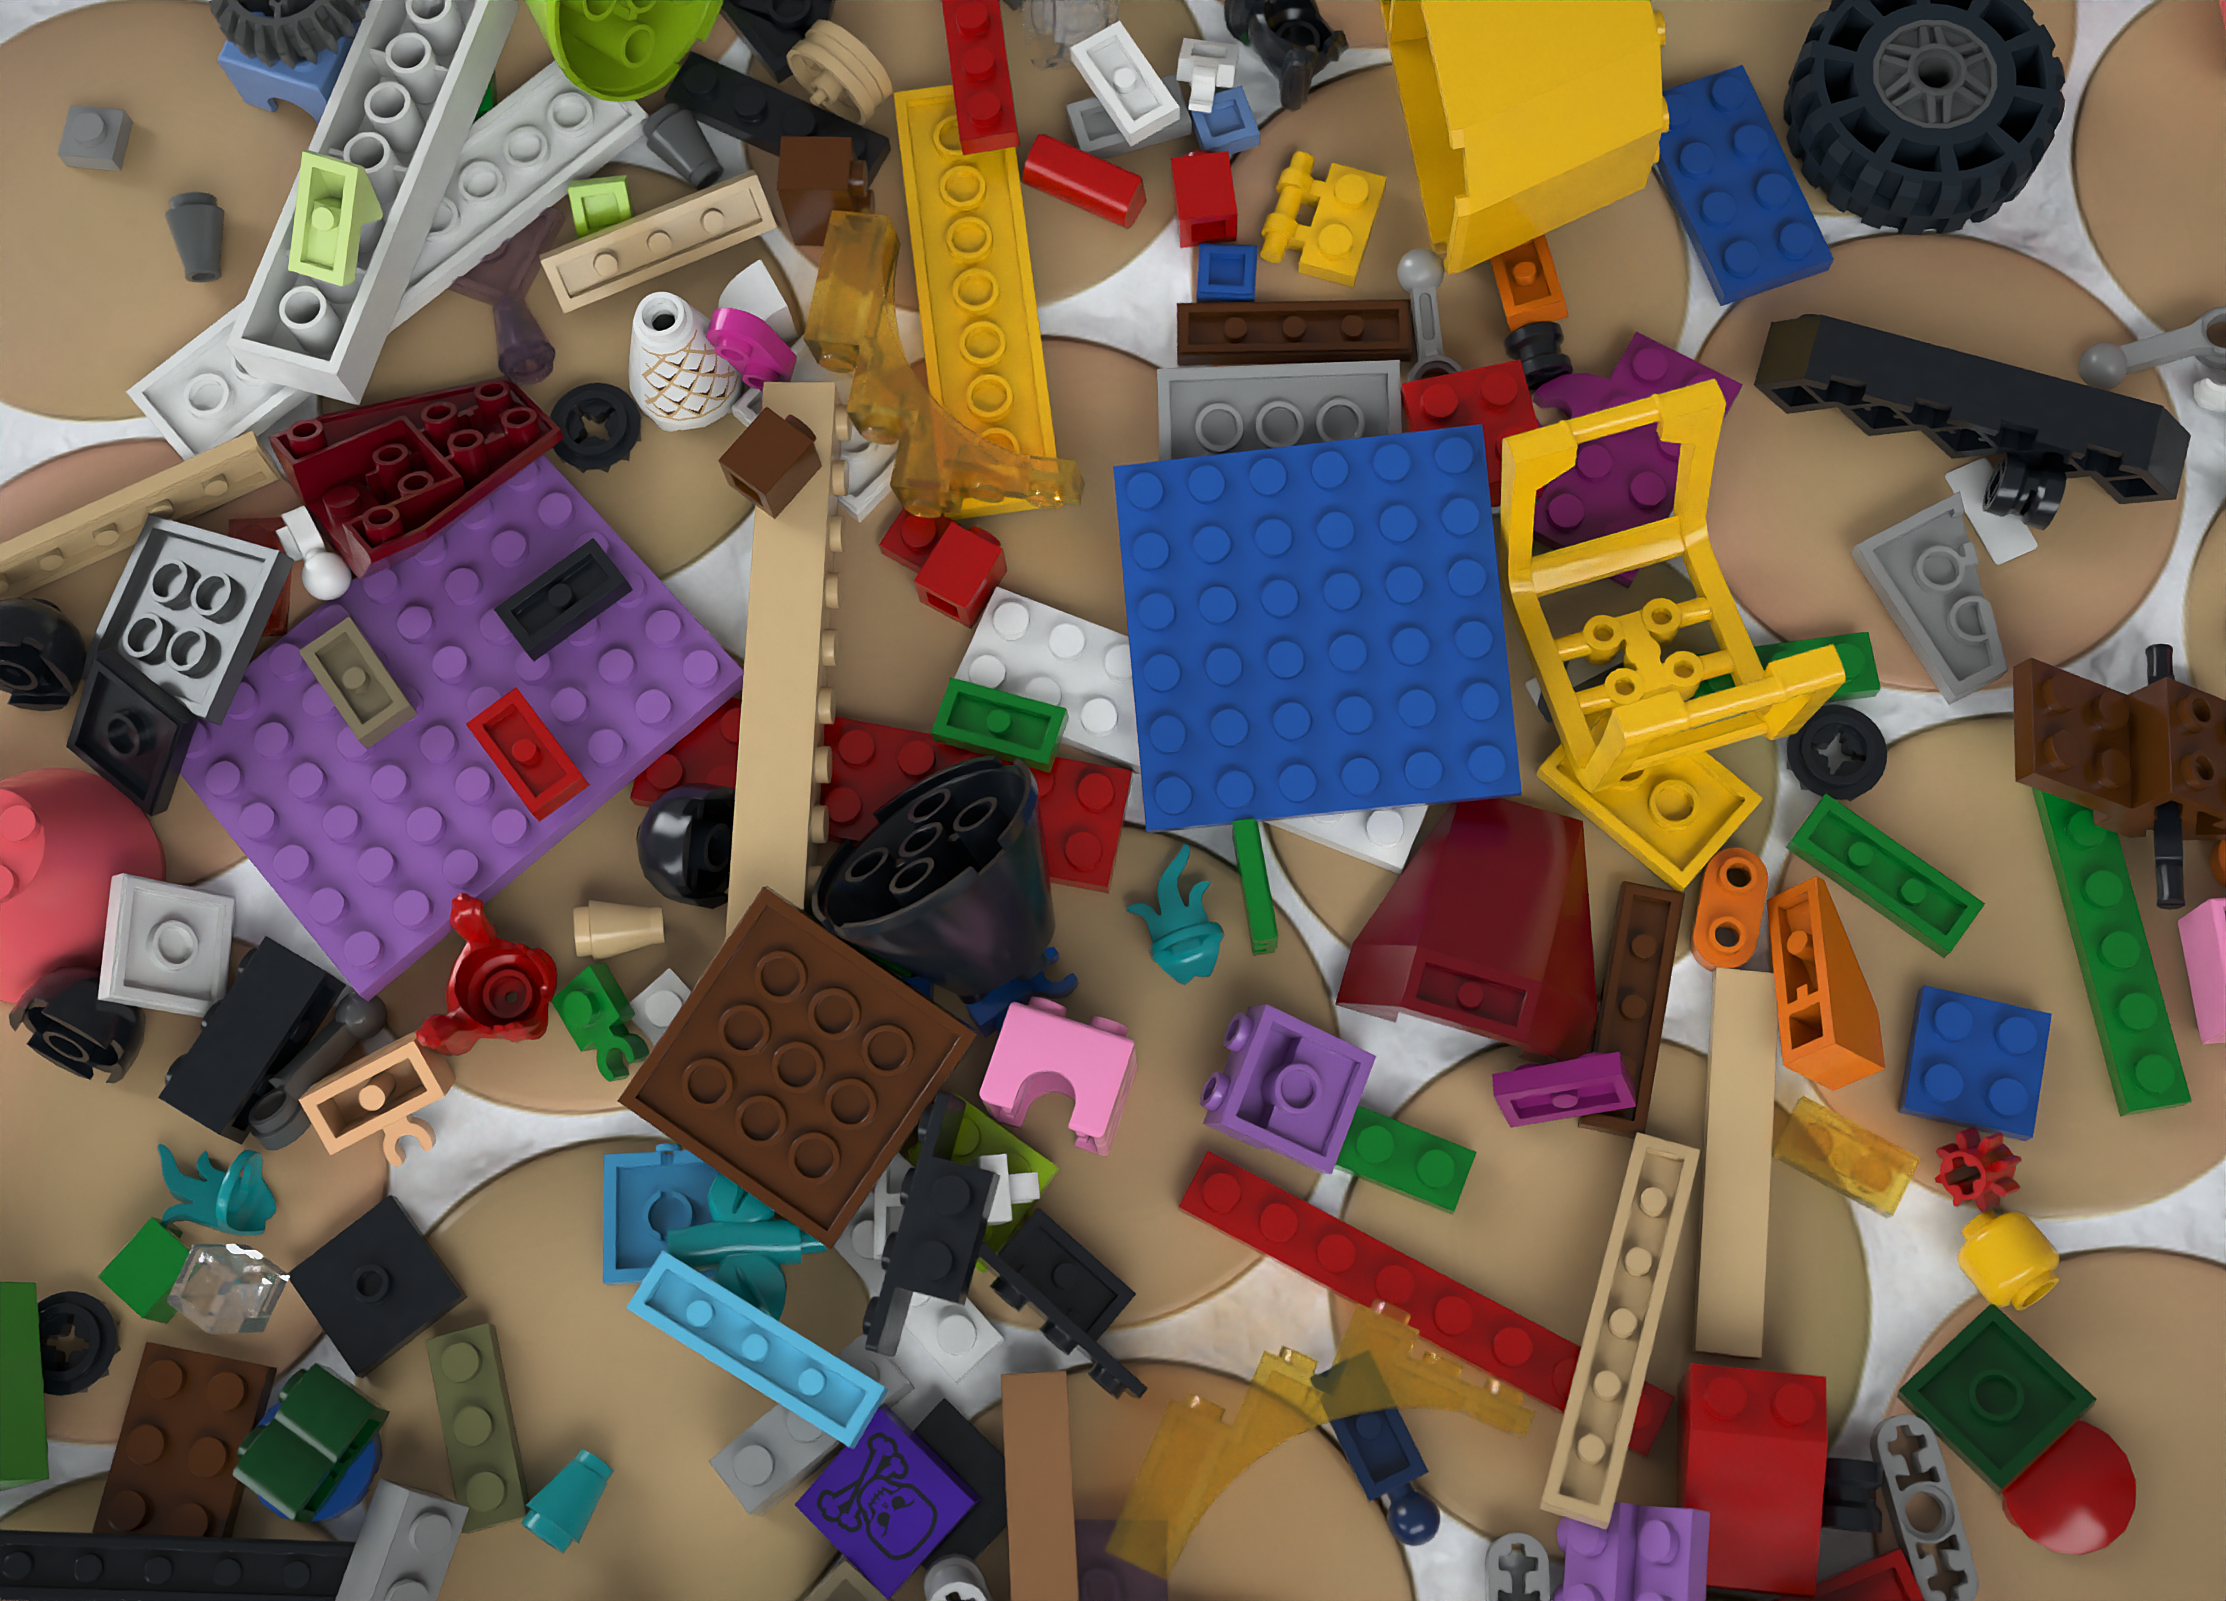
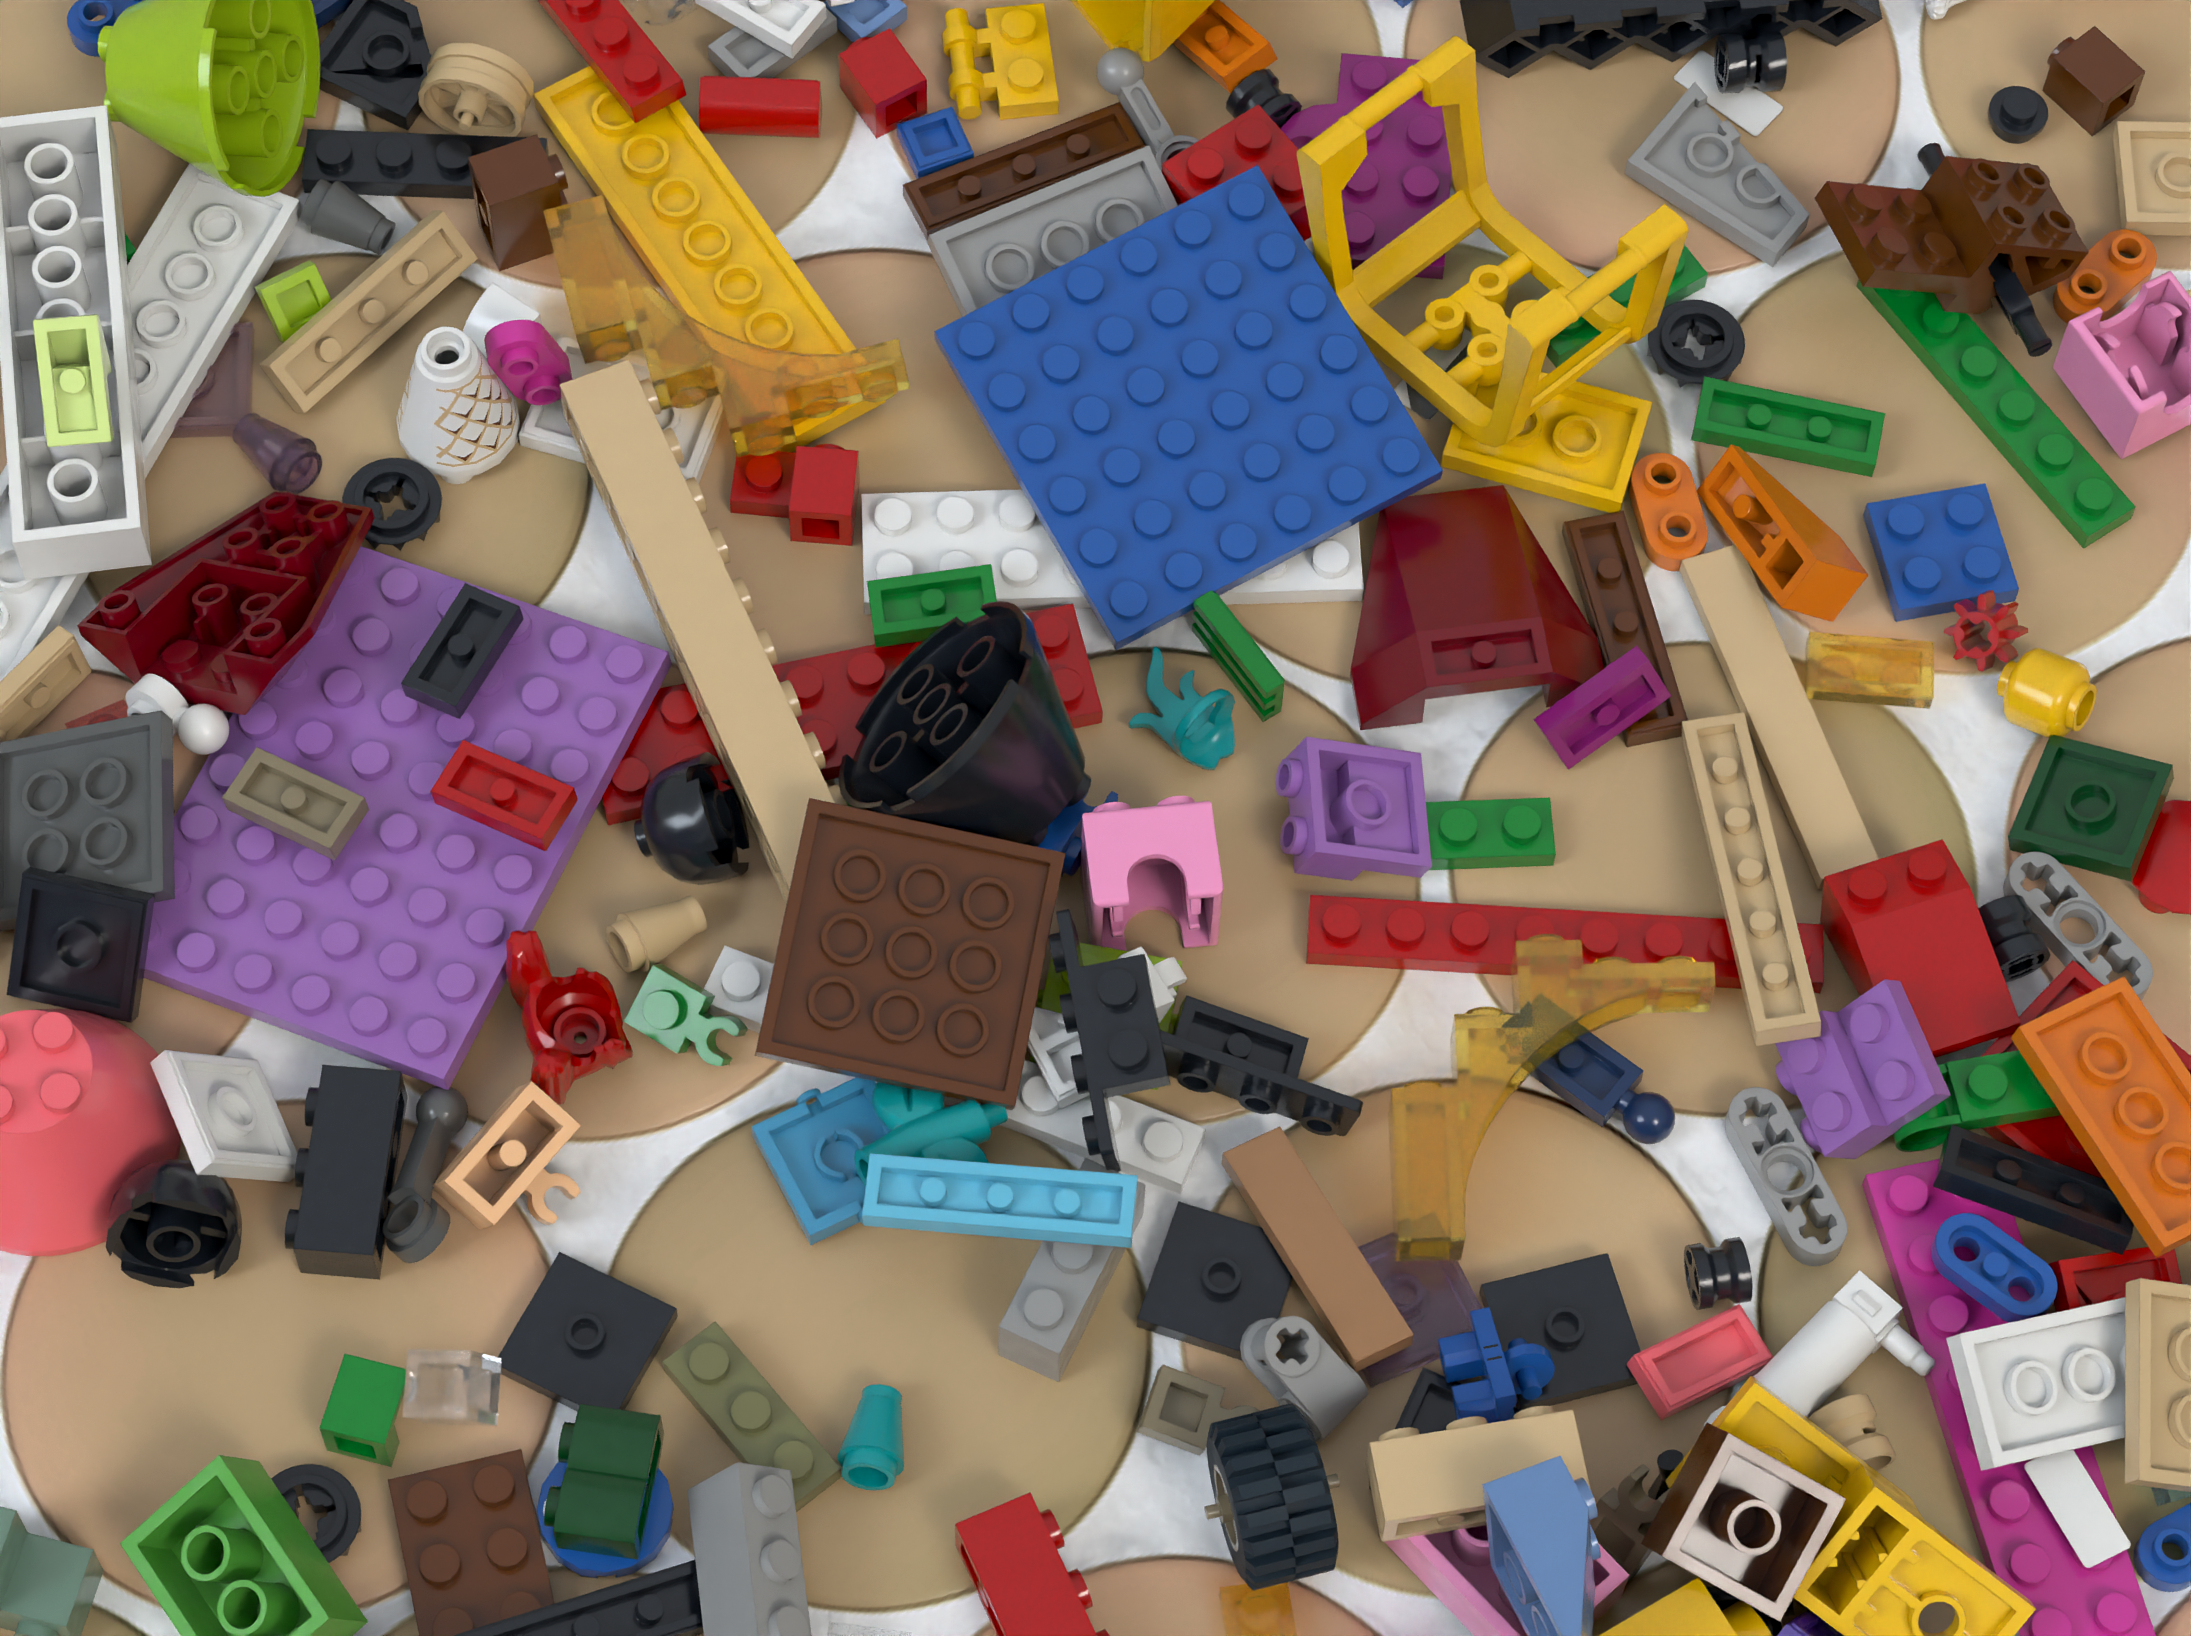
camera: 35 degrees left, 10 degrees down
teal piece [157,1144,277,1236] -> none
reddish brown brick [718,406,822,519] -> none
dark purple tile [794,1405,980,1600] -> none

